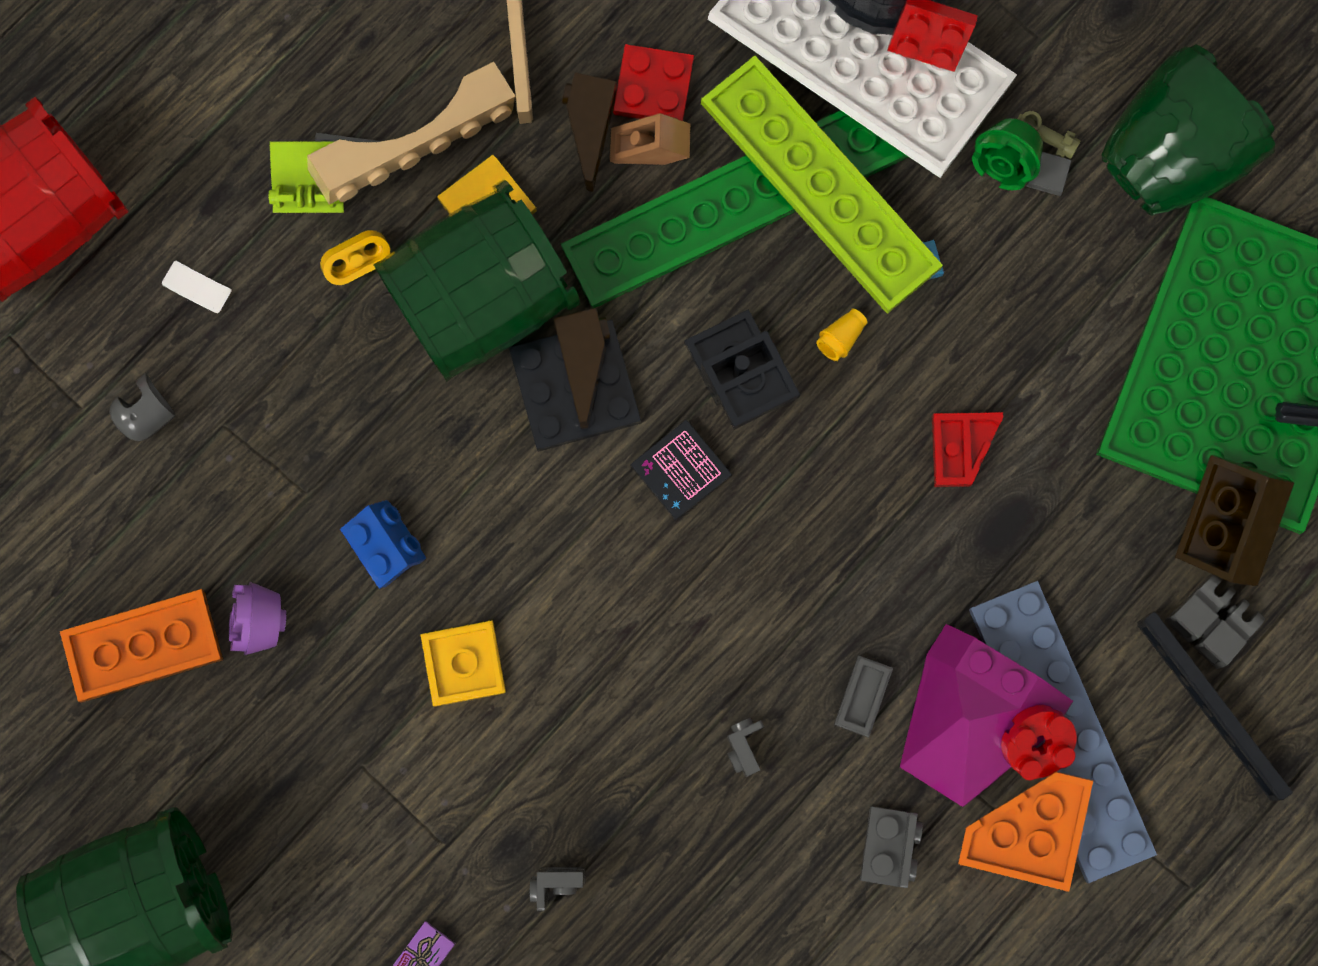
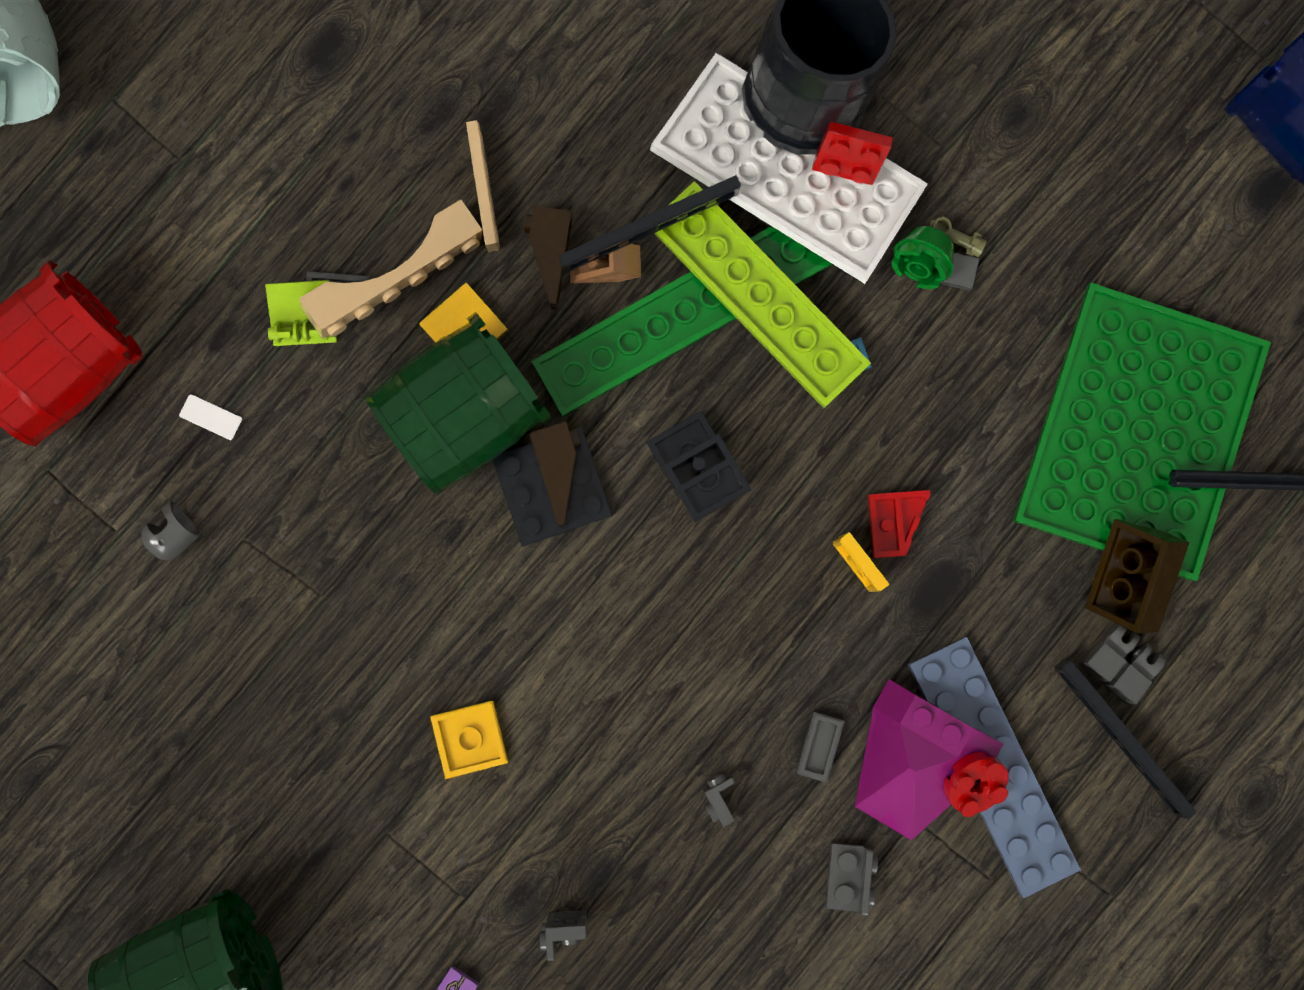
camera: 10 degrees left, 5 degrees up
orange plate [60,589,223,703] -> none
medium lavender cone [229,582,286,655] -> none
yellow plate [320,230,390,285] -> none
blue bracket [340,500,426,589] -> none
red plate [613,44,694,121] -> none
black tile [630,420,732,521] -> none
yellow cone [816,309,868,361] -> none
orange plate [958,772,1093,892] -> none
dark green piece [1101,44,1275,216] -> none
none -> black tile [559,175,741,273]
none -> yellow tile [833,532,889,592]

